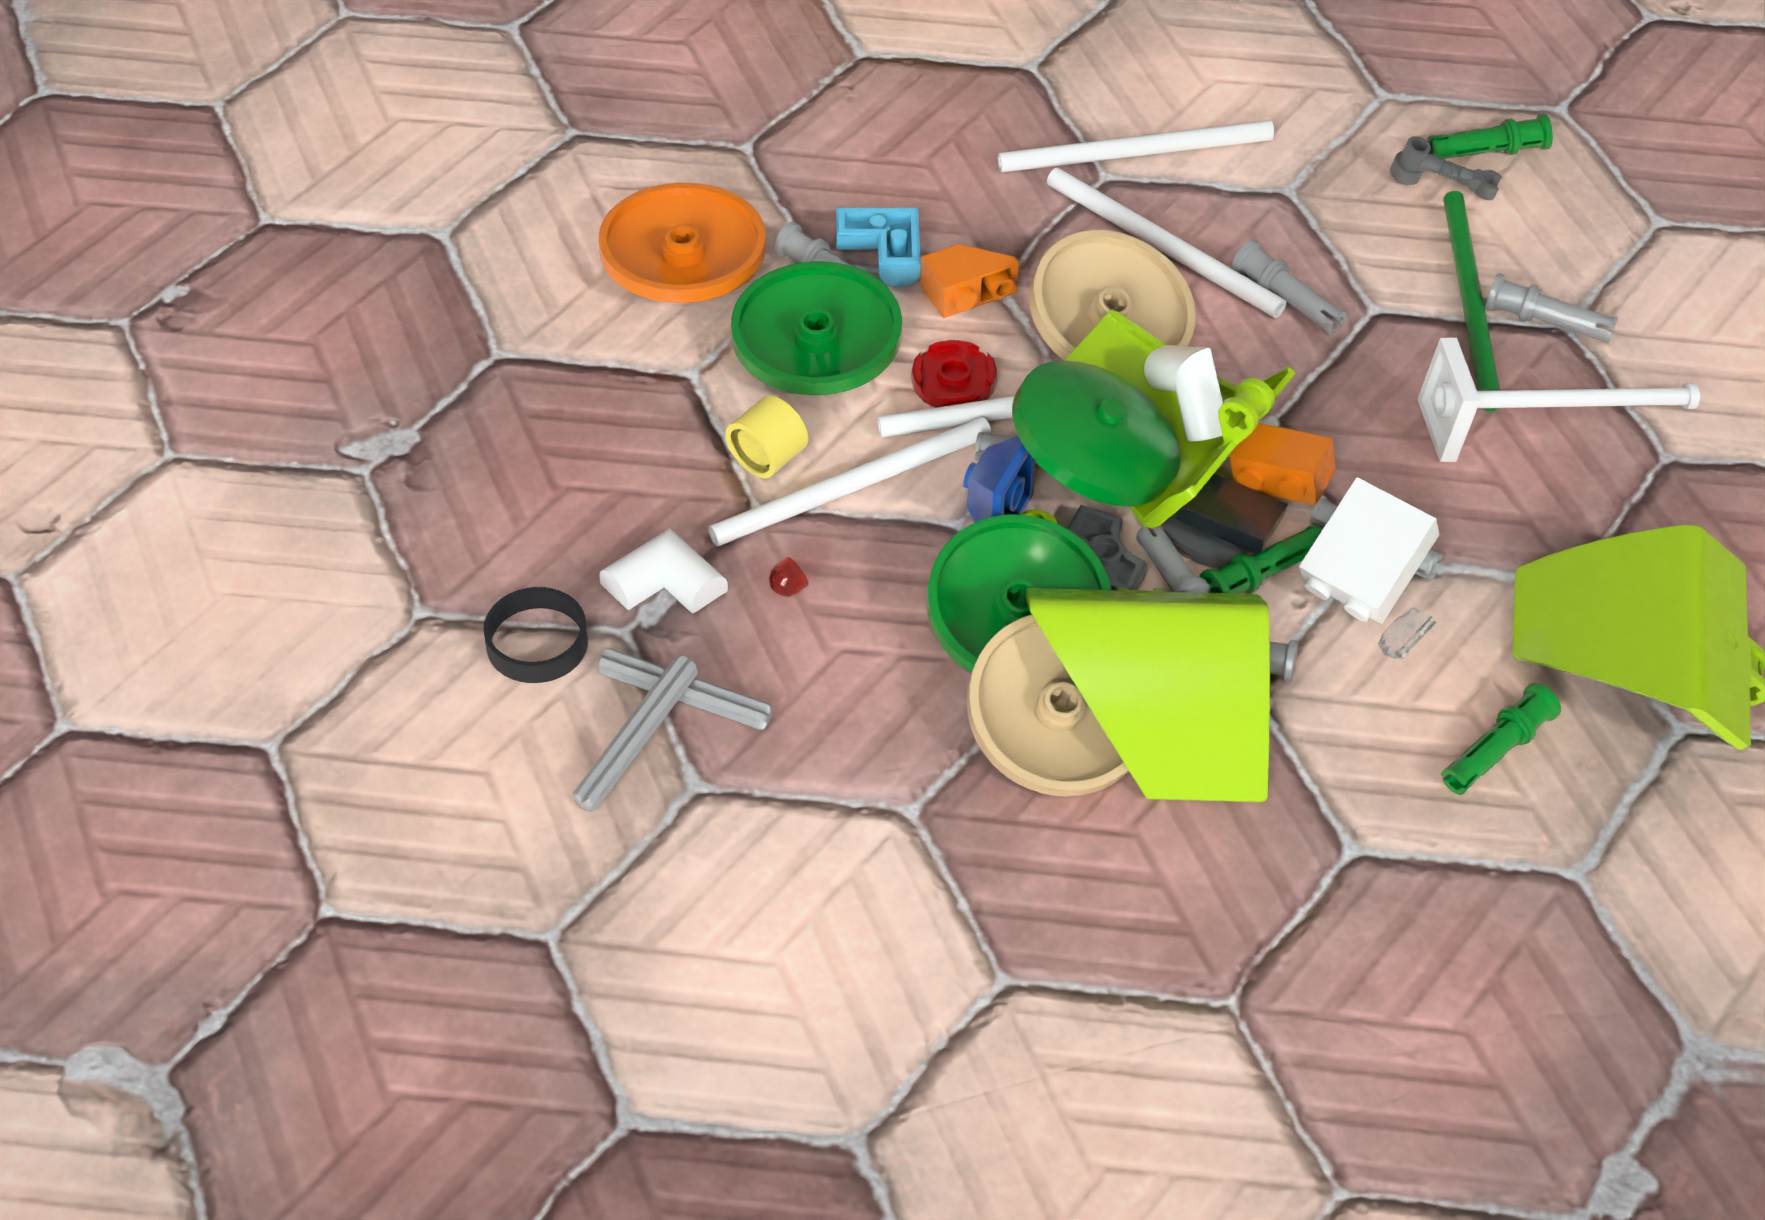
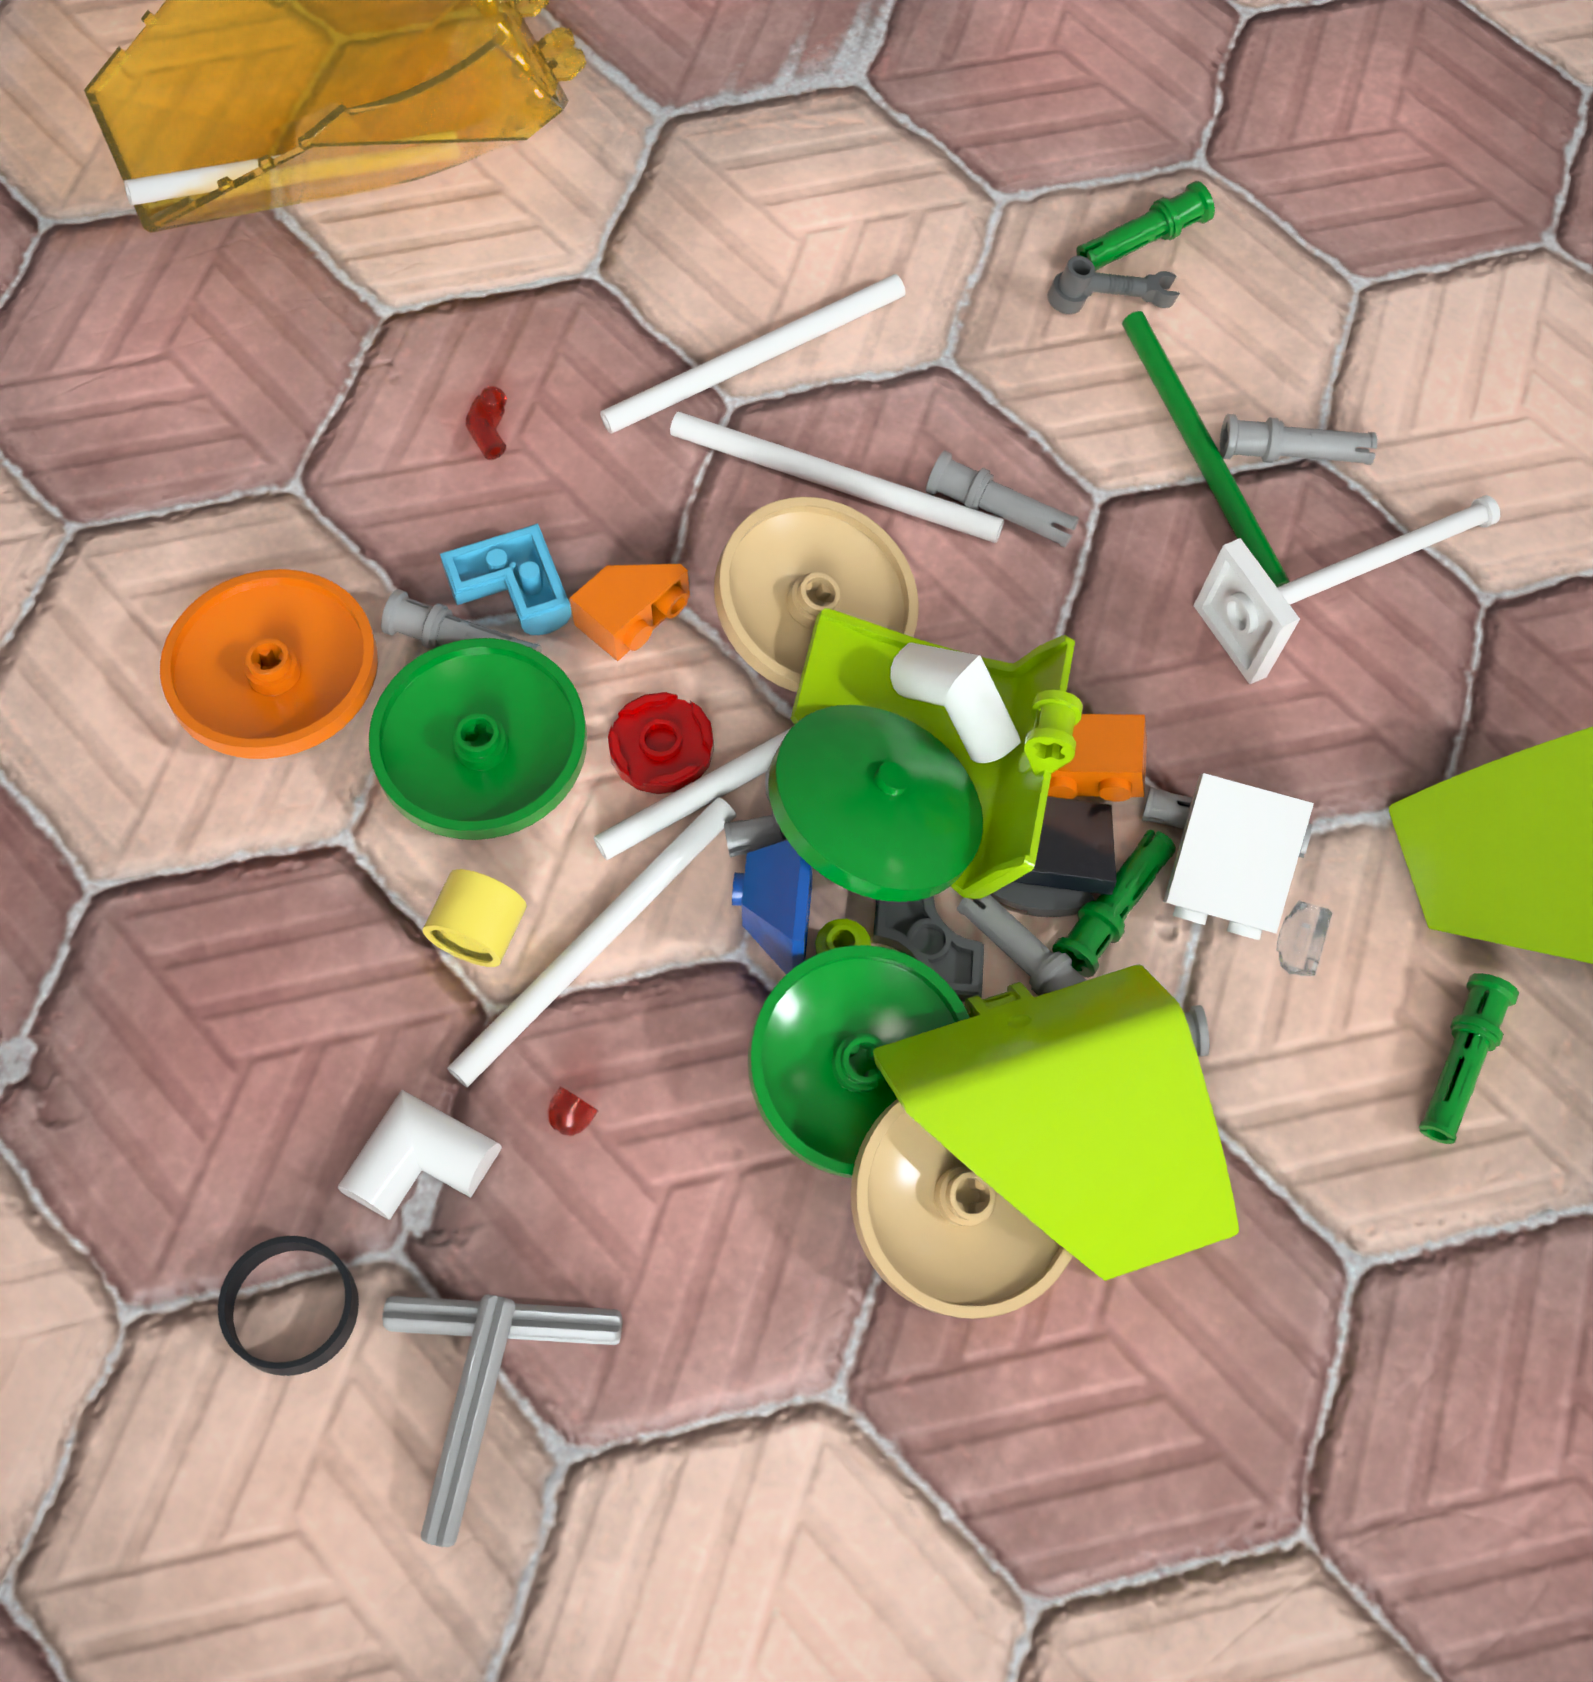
camera: 20 degrees left, 15 degrees up
none -> clear red arm [465,386,507,460]

